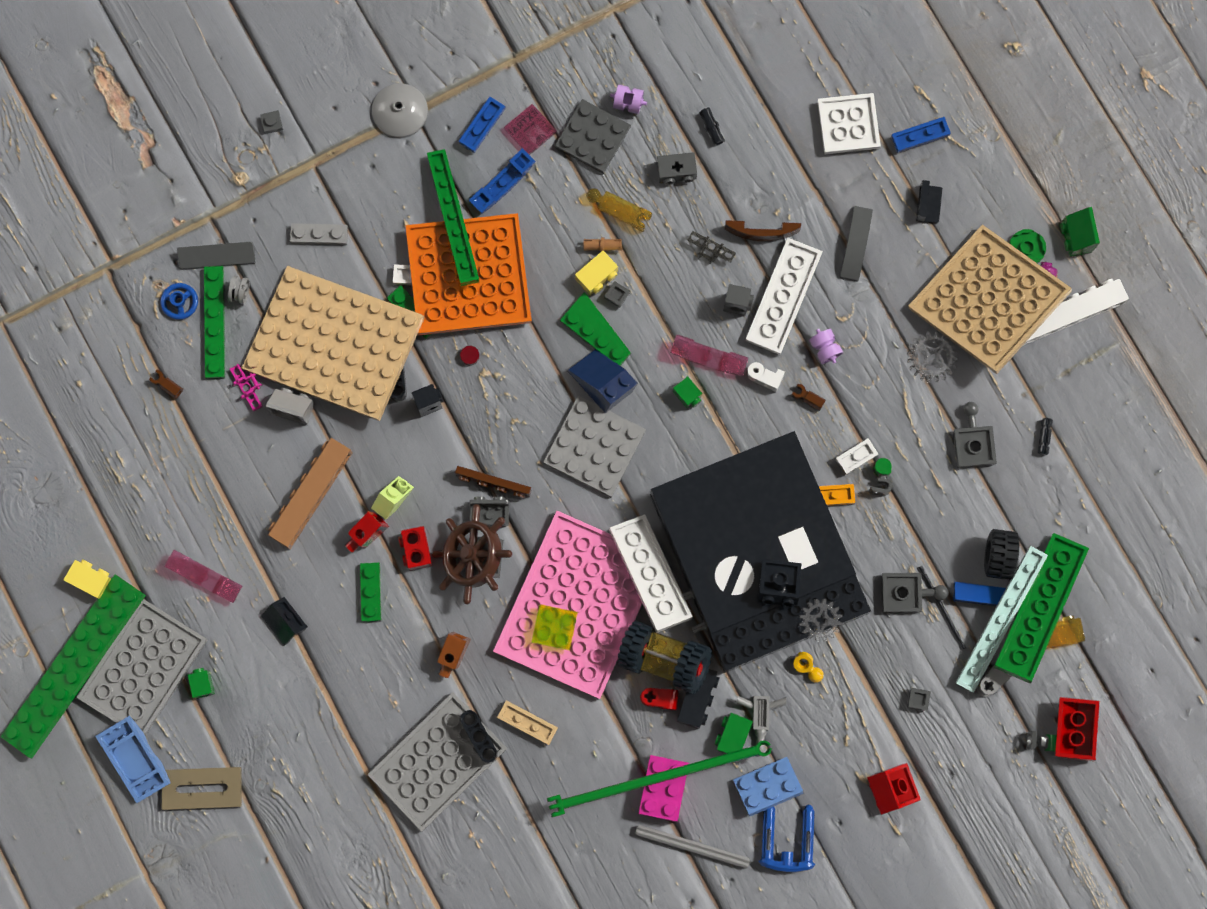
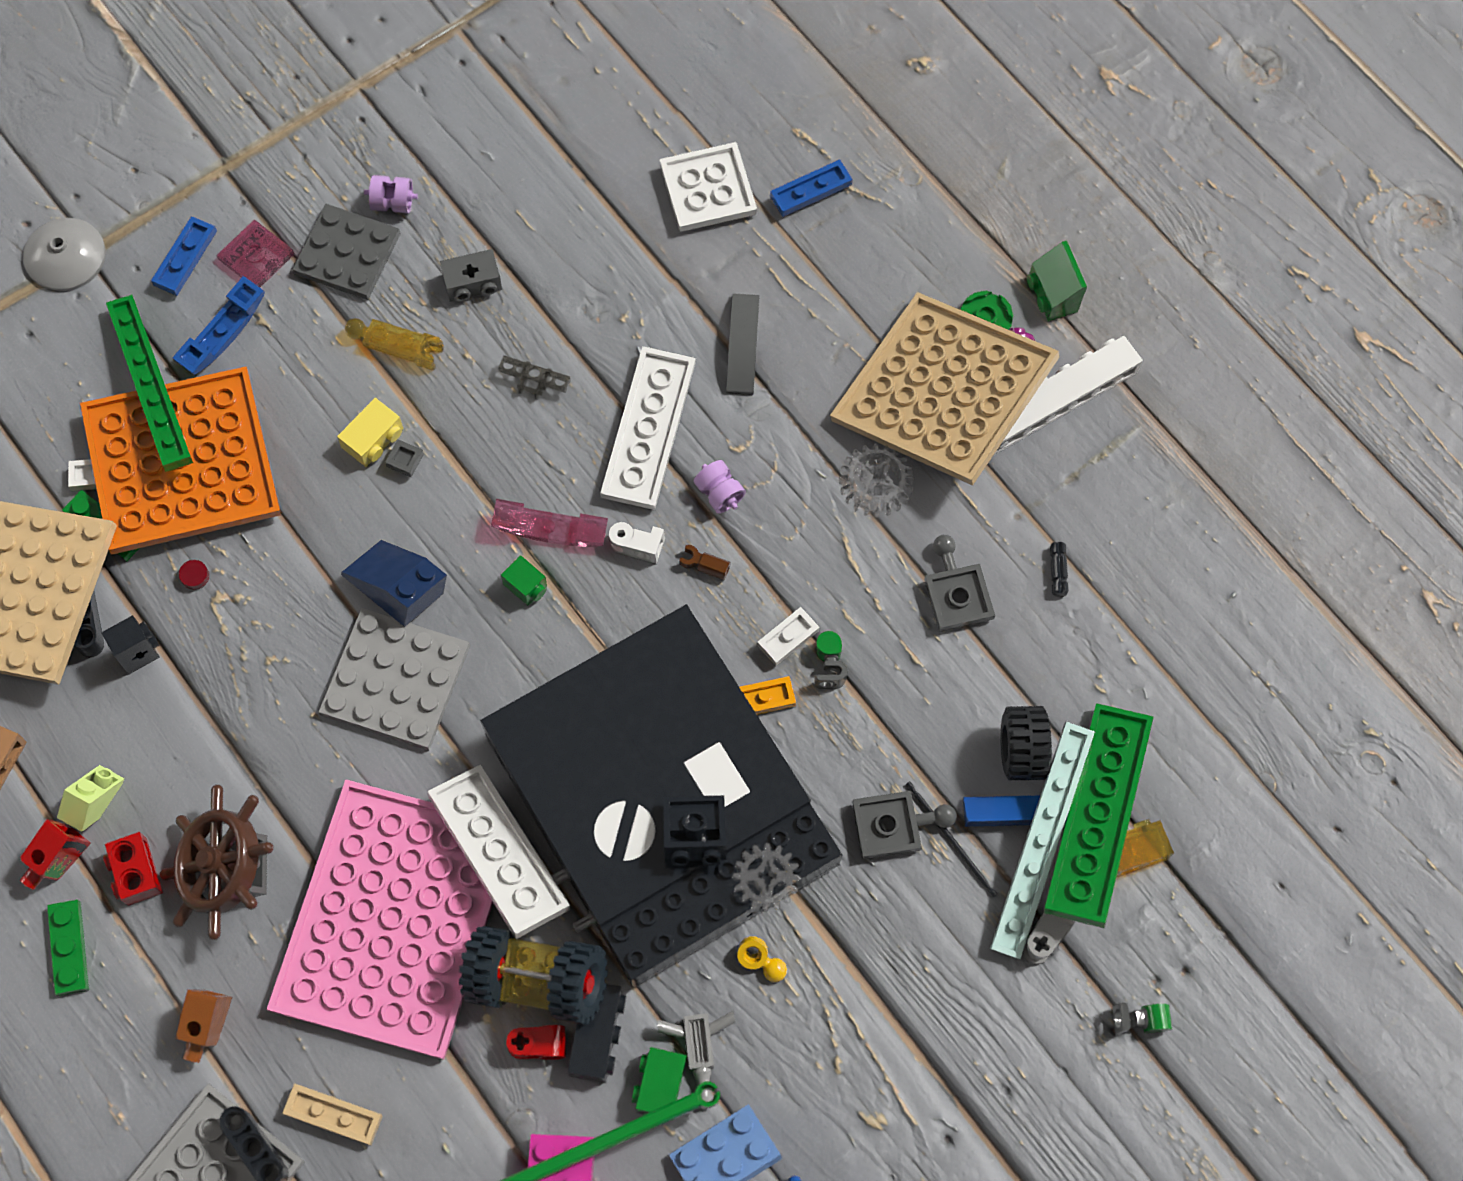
camera: 10 degrees left, 10 degrees down
reddish brown plate [455,466,532,499] -> none
dark grey bracket [470,497,509,526] -> none
clear neon green plate [531,604,578,651] -> none
green wing [560,292,631,366] -> none
medium nougat pin [584,237,622,252] -> none
black pin [699,107,725,146] -> none
dark grey brick [723,284,754,316] -> none
reddish brown slope [725,220,801,241] -> none
red slope [867,763,921,815] -> none
dark grey plate [907,688,931,711] -> none
black panel [916,180,943,224] -> none
red slope [1055,697,1100,762] -> none

